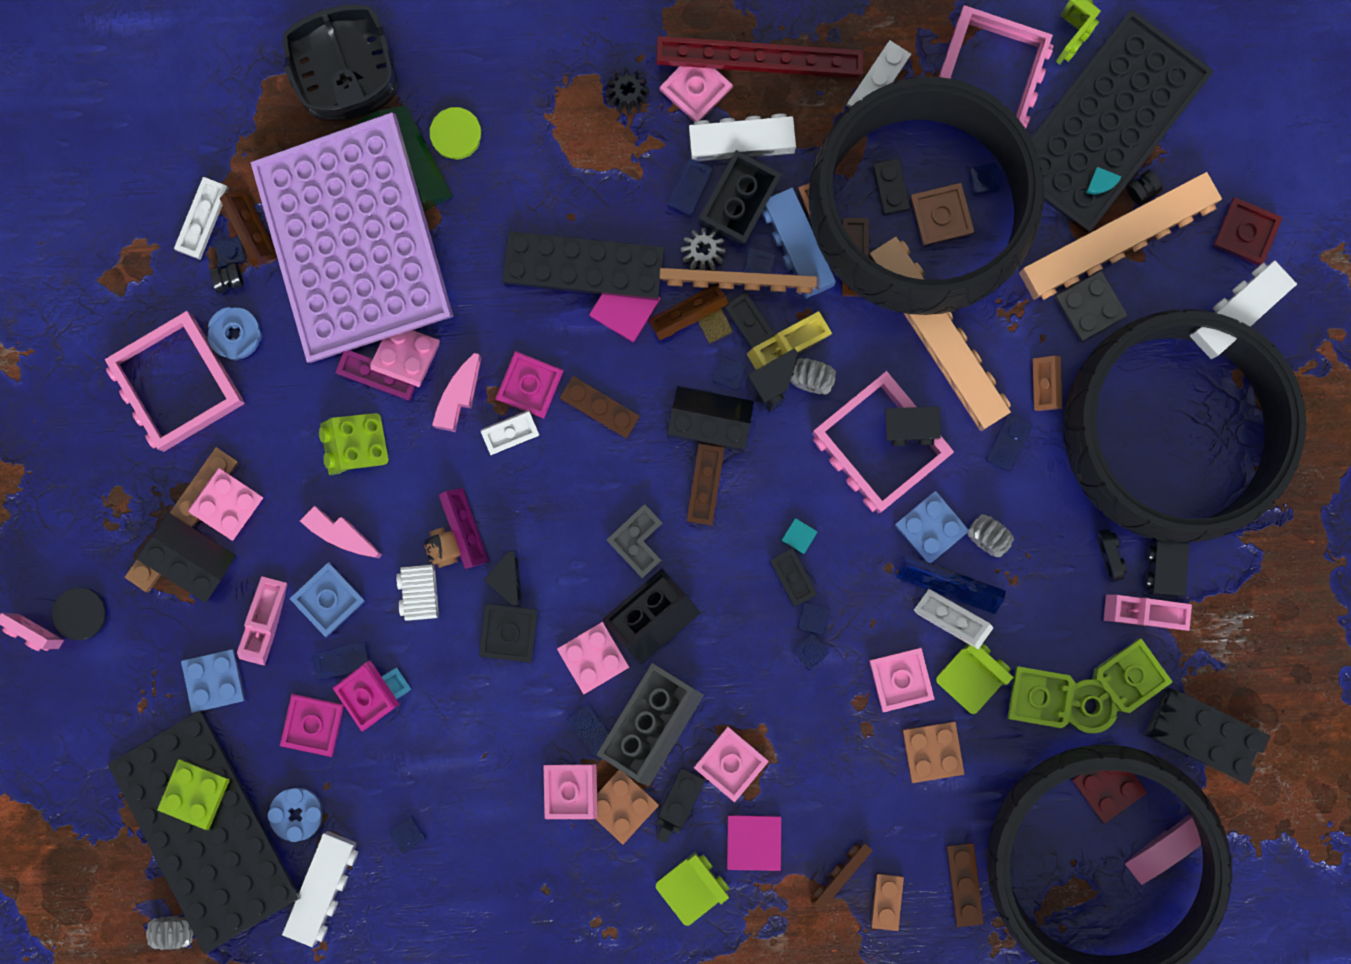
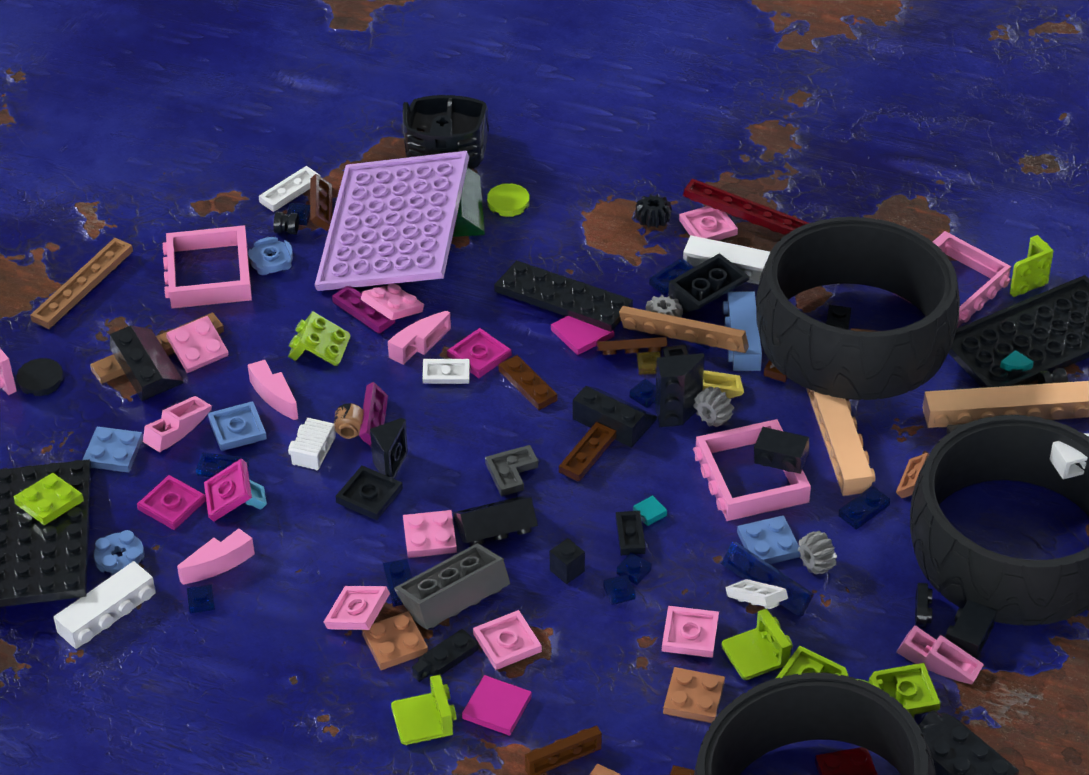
camera: 25 degrees right, 40 degrees down
none -> medium nougat plate [30,238,133,329]
none -> bright pink slope [177,528,255,585]
none -> black brick [549,538,585,584]

